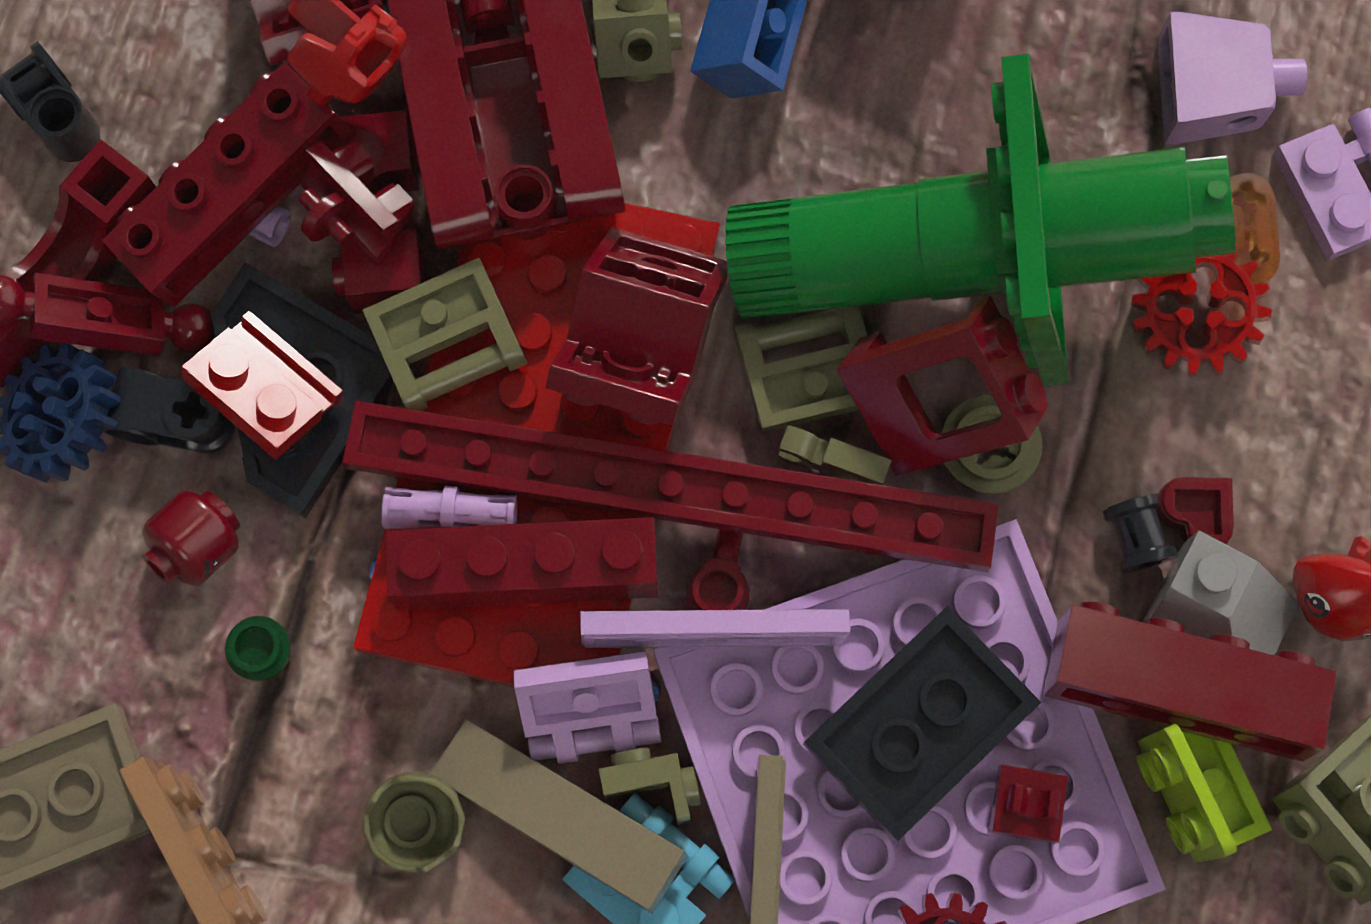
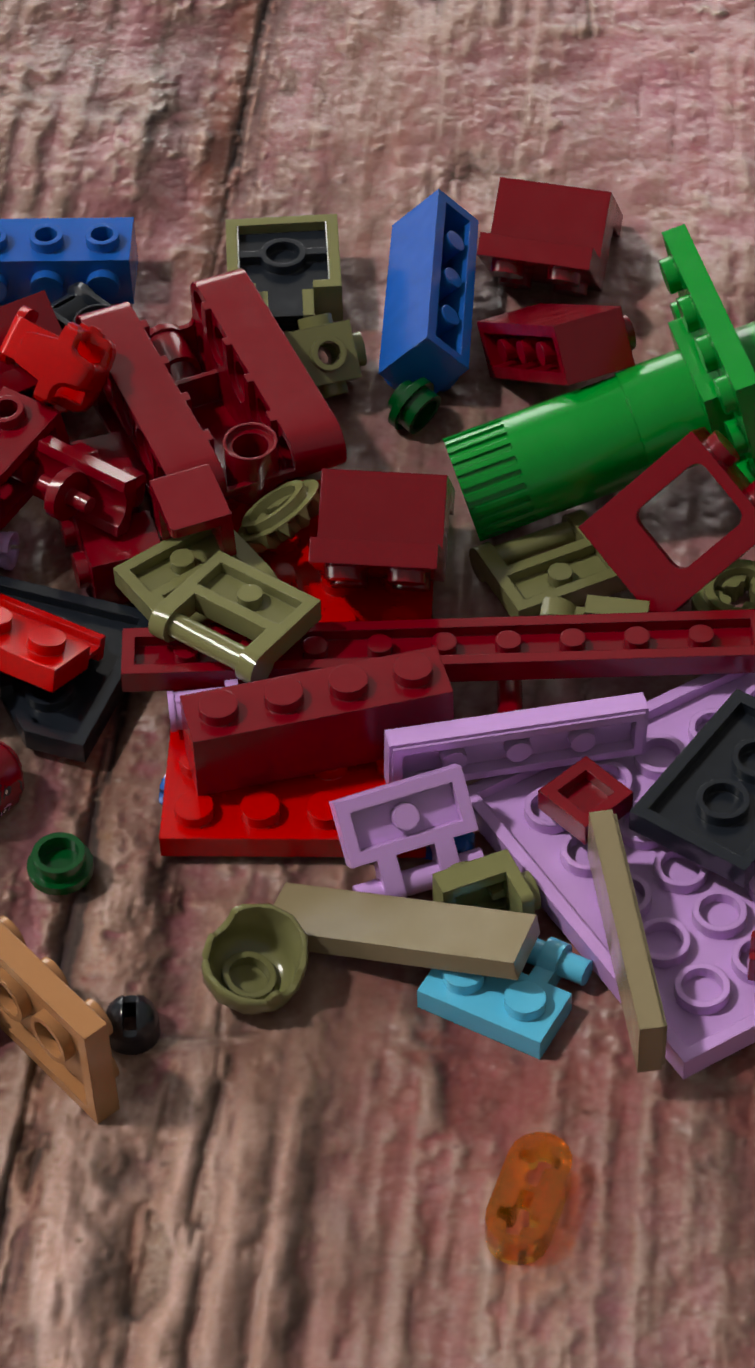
camera: 10 degrees left, 30 degrees down
none -> black hinge [106,994,161,1055]
none -> olive plate [148,550,321,683]
none -> dark red panel [149,464,237,556]
none -> olive gear [237,479,321,553]
none -> dark green plate [387,377,441,434]
none -> dark red brick [477,303,636,386]
none -> dark red plate [538,756,633,845]

